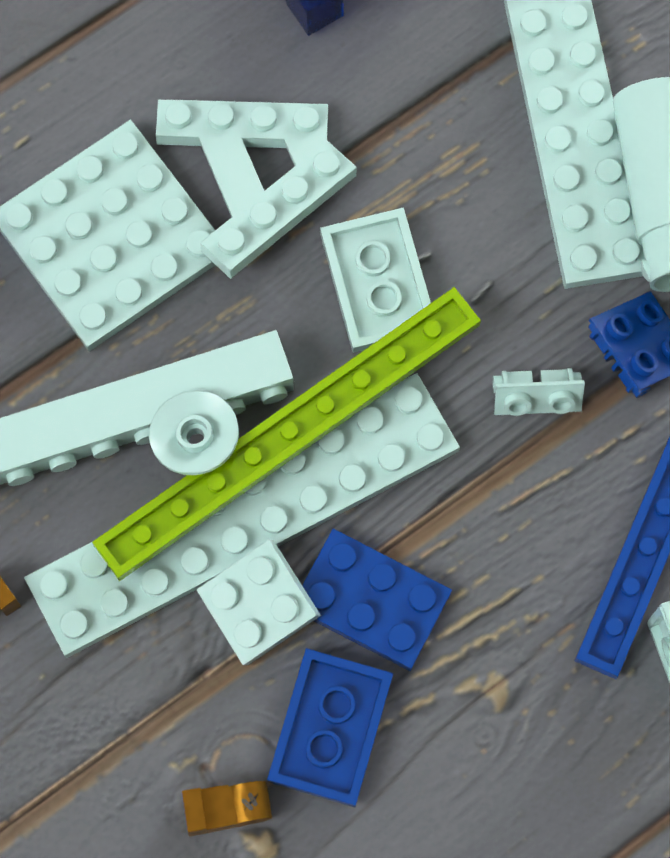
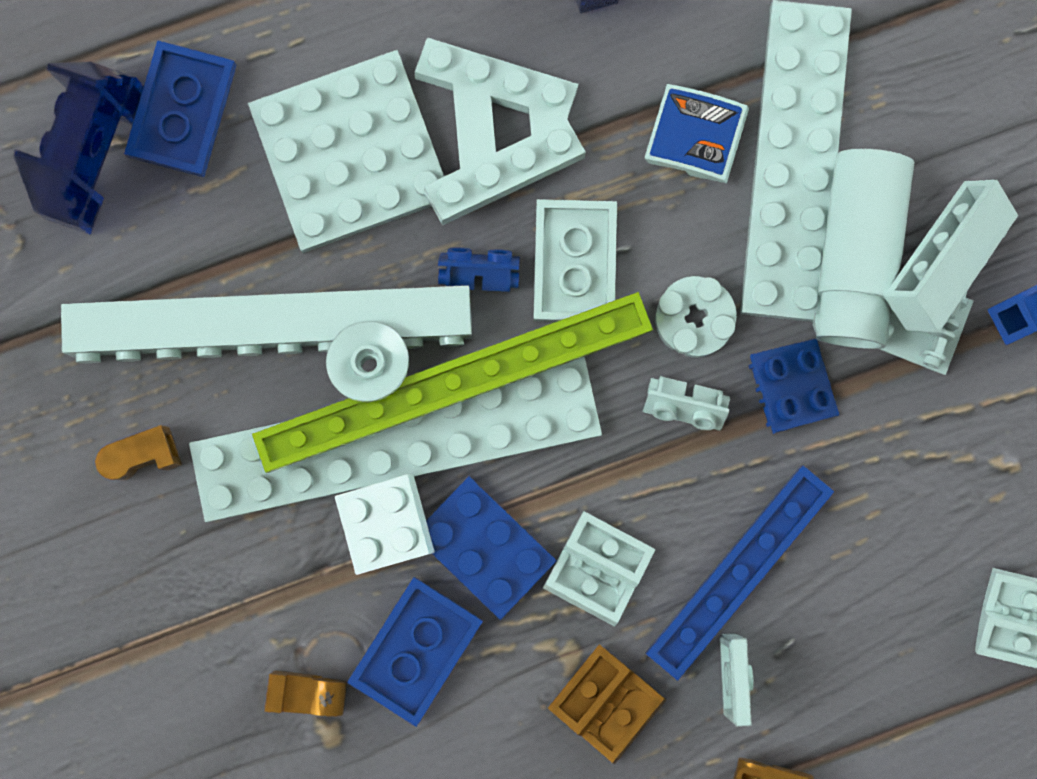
camera: 20 degrees right, 10 degrees up
none -> blue hinge [438,247,520,292]
none -> light aqua slope [543,511,655,627]
none -> pearl gold slope [548,644,667,764]
none -> slope [644,84,749,183]
none -> light aqua plate [655,276,737,358]

